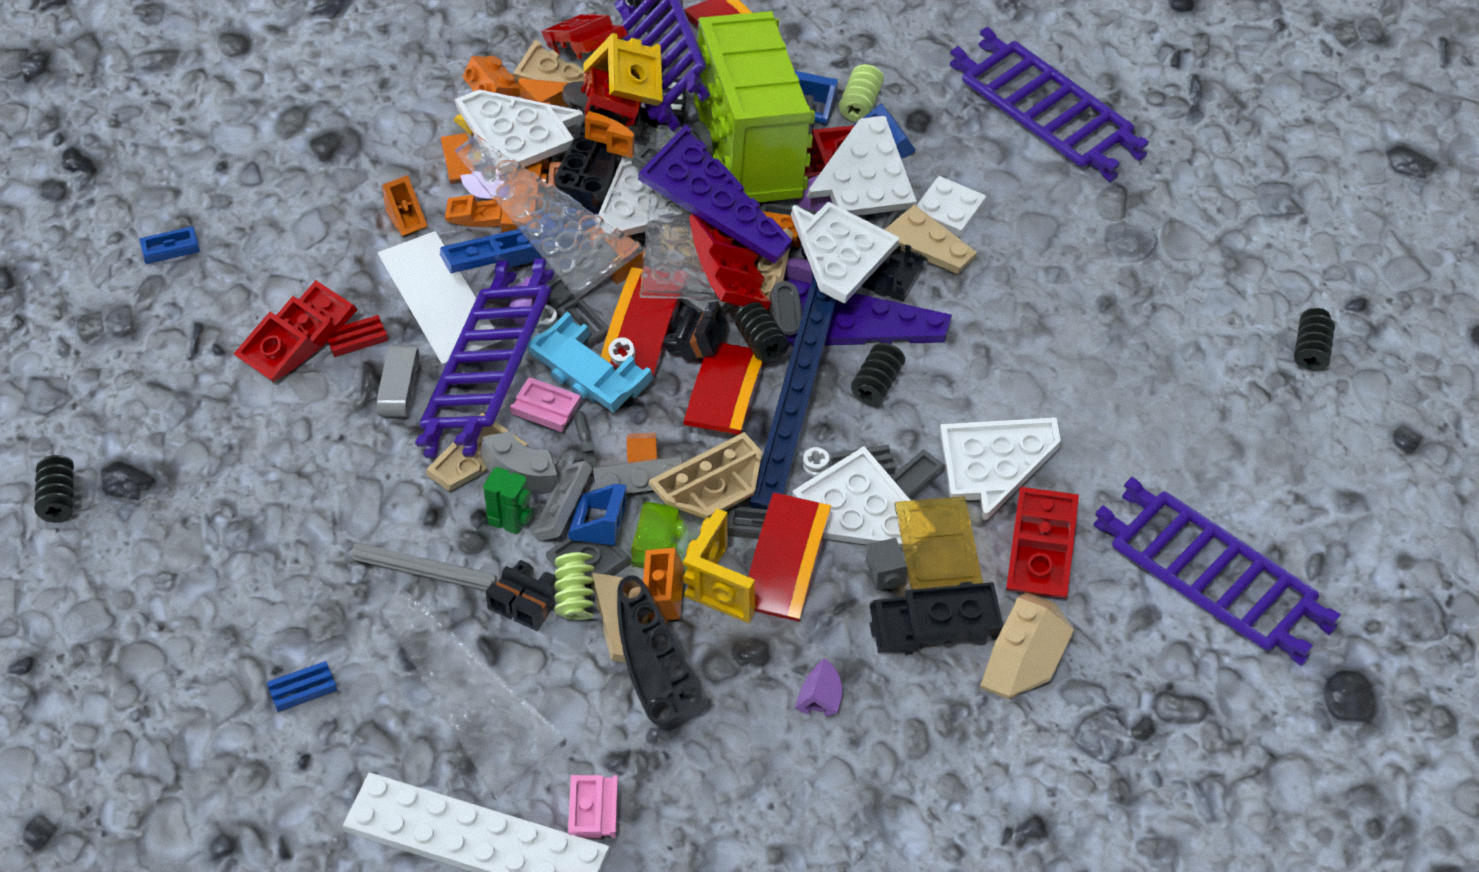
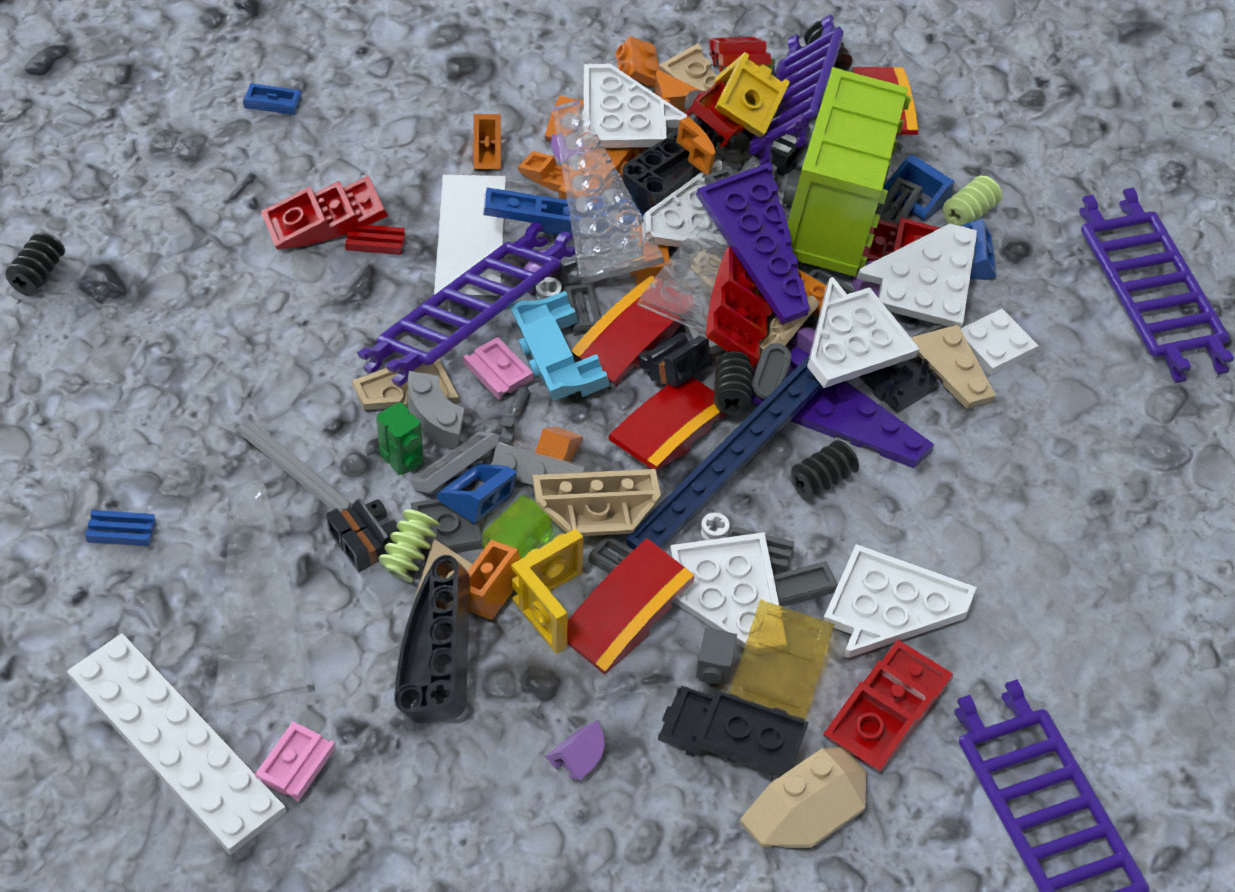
camera: 25 degrees right, 0 degrees up
light grey beam [377,346,420,418] -> none
white bush [609,338,636,366] -> none

